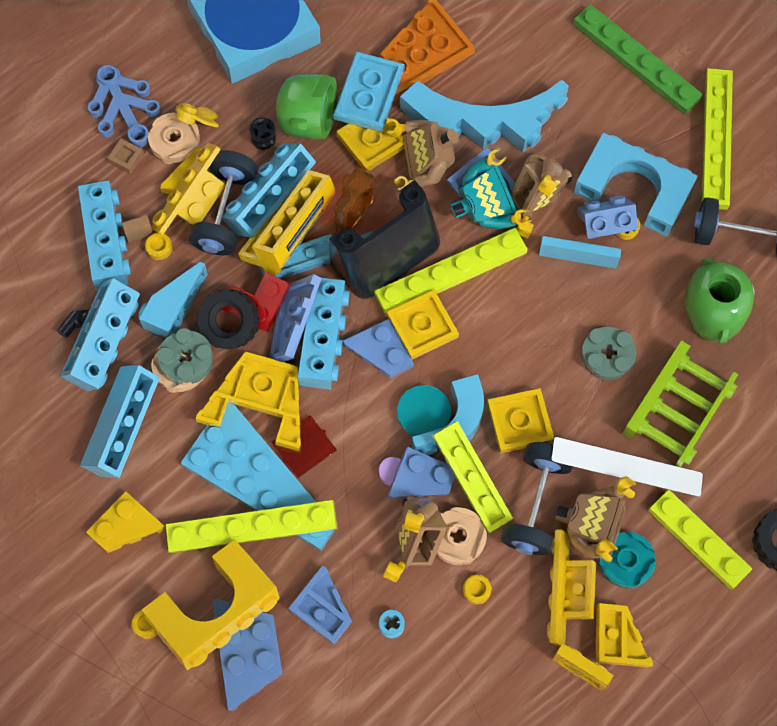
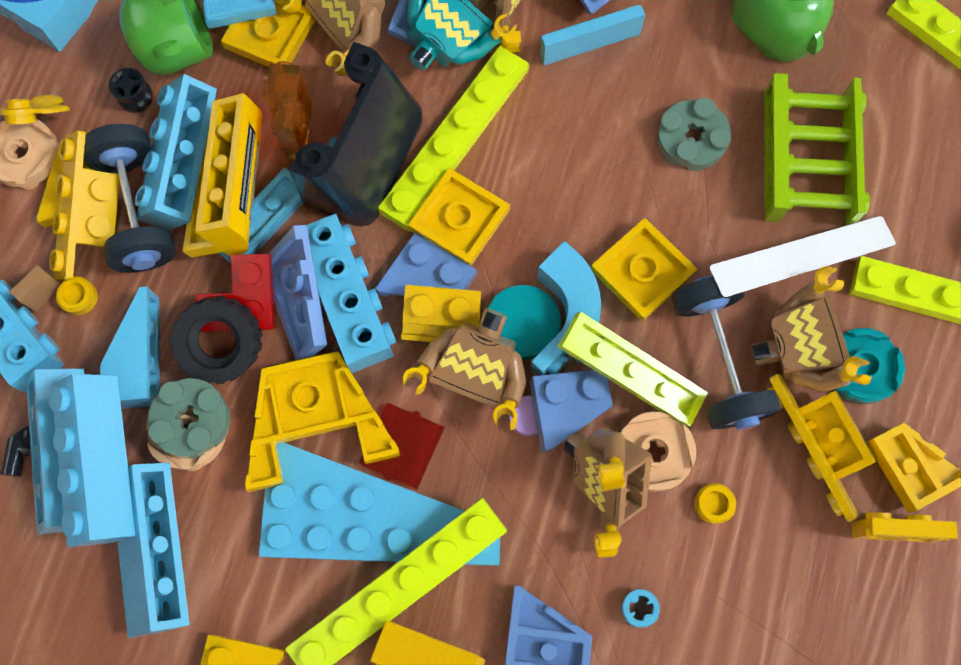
camera: 25 degrees left, 5 degrees up
none -> medium azure brick [49,374,136,548]
none -> yellow plate [401,284,482,342]
none -> medium nougat torso [402,309,526,430]

